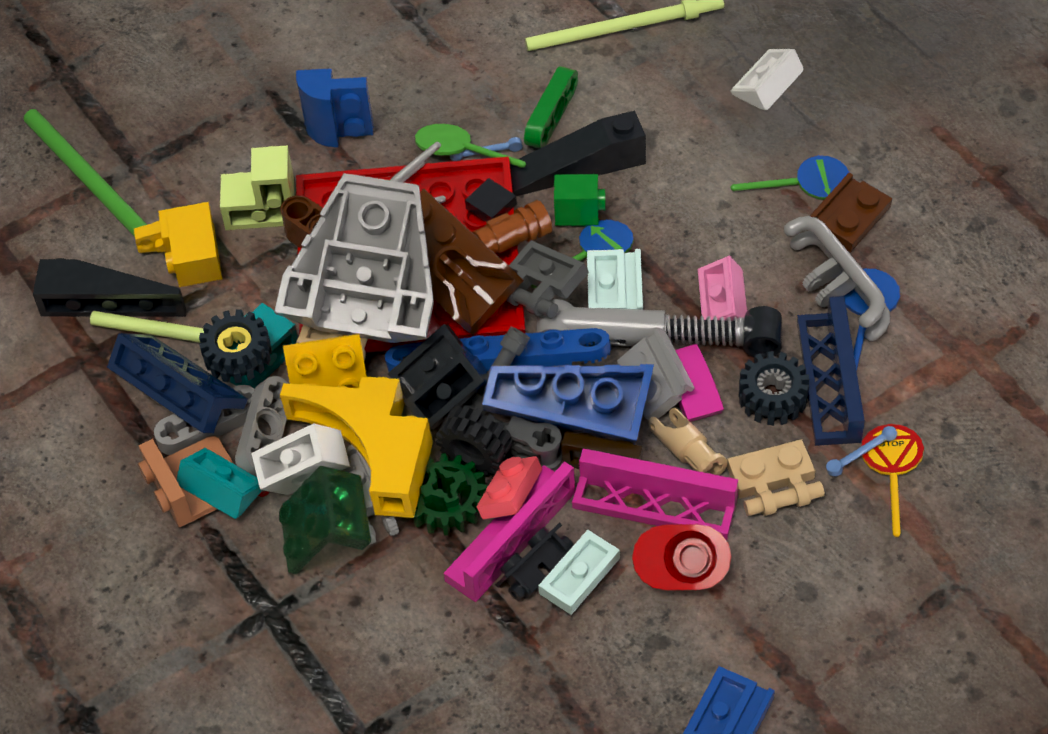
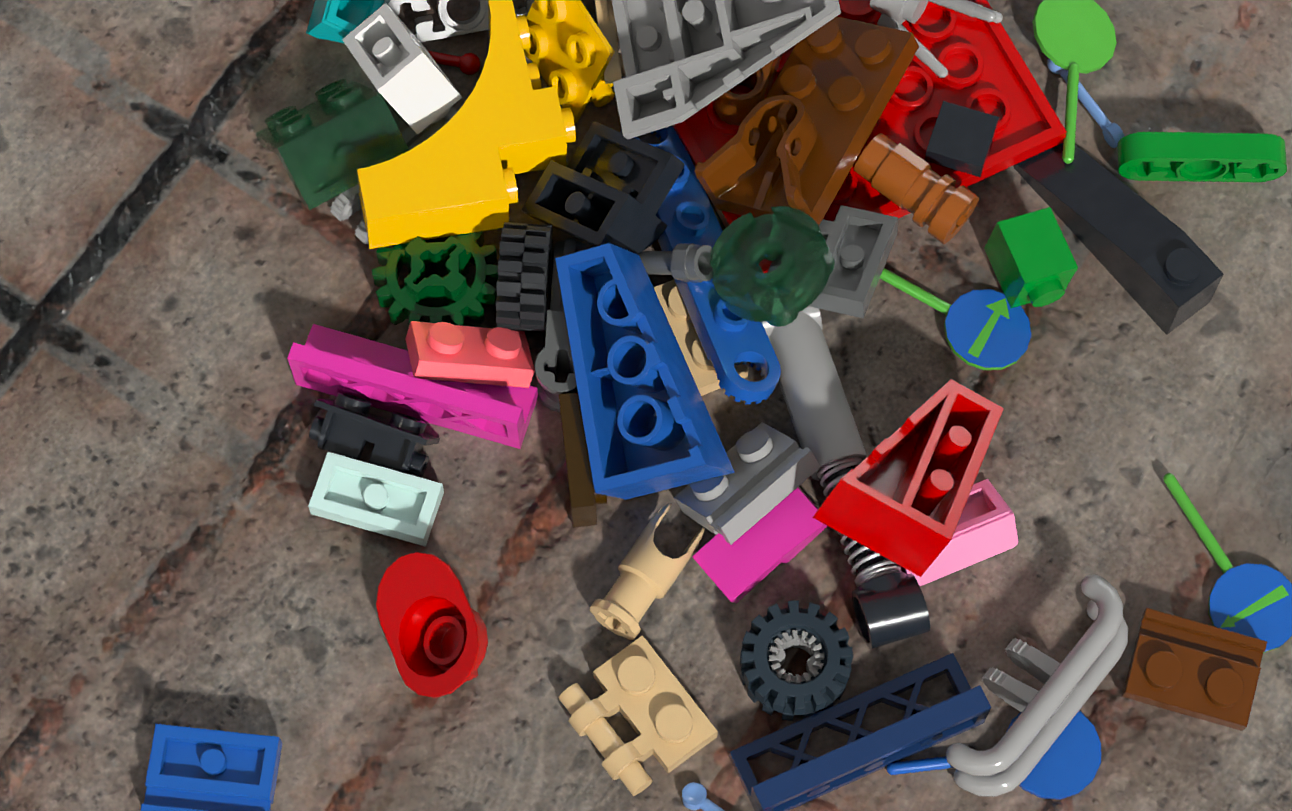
camera: 65 degrees right, 15 degrees up
dark pink fence [572,448,738,540] -> none
light aqua plate [587,249,643,310] -> none
none -> clear green plate [710,206,835,327]
none -> red wedge [812,379,1004,577]

